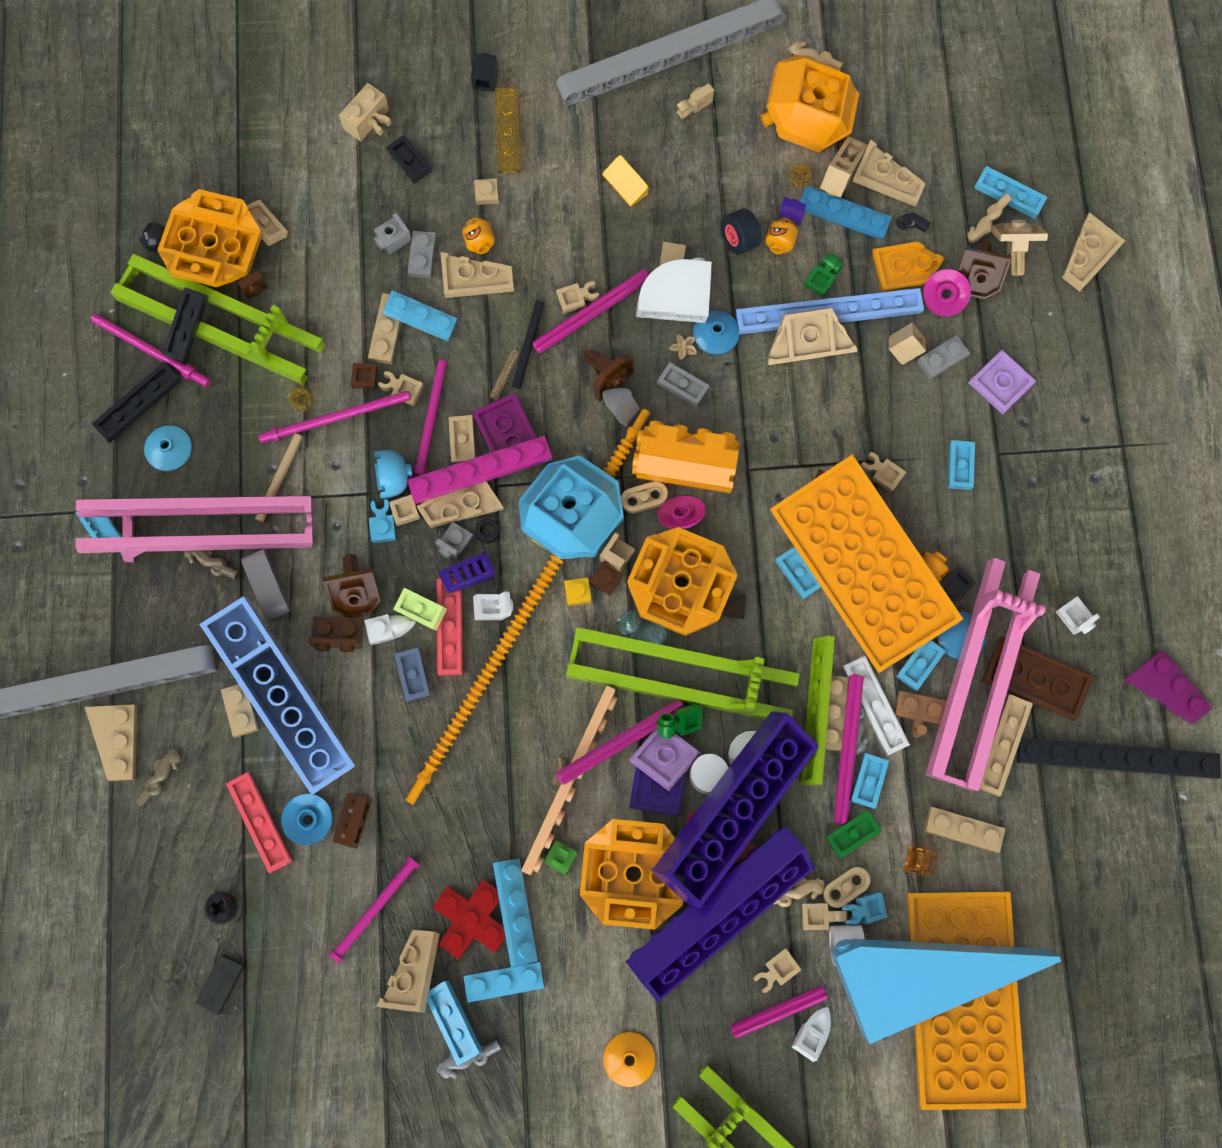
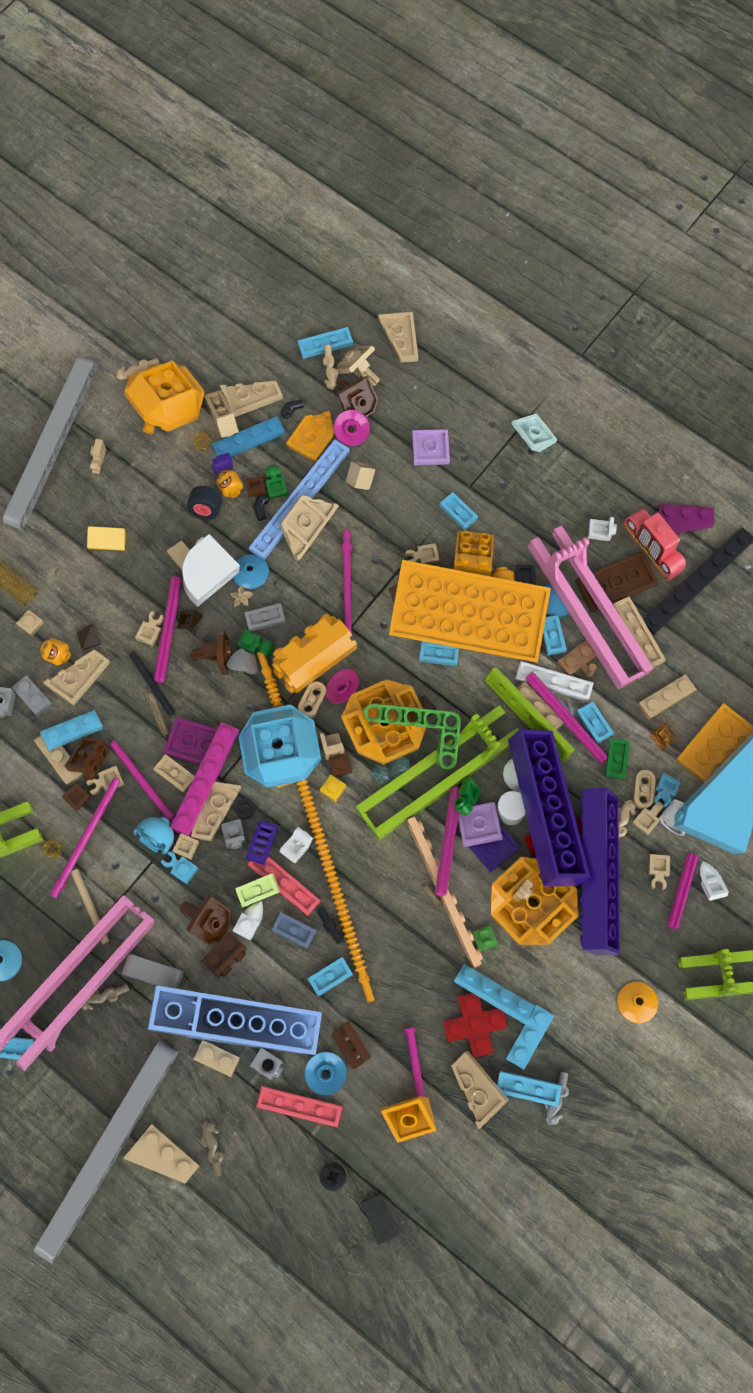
camera: 50 degrees left, 5 degrees down
light grey plate [917,335,970,380] -> none
none -> reddish brown bracket [65,737,109,780]
none -> dark brown slope [77,624,101,650]
none -> dark brown slope [177,610,203,629]
none -> green plate [236,630,275,658]
none -> reddish brown plate [245,476,266,498]
none -> light grey brick [250,1048,284,1080]
none -> black arm [253,494,270,521]
none -> medium azure plate [308,957,353,997]
none -> black bar [316,906,344,944]
none -> dark pink bar [341,530,352,634]
none -> bright green beam [363,704,461,769]
none -> light orange slope [381,1096,436,1143]
none -> light orange slope [453,531,494,576]
none -> light aqua slope [511,413,557,452]
none -> tan plate [512,879,534,902]
none -> coral brick [623,509,686,582]

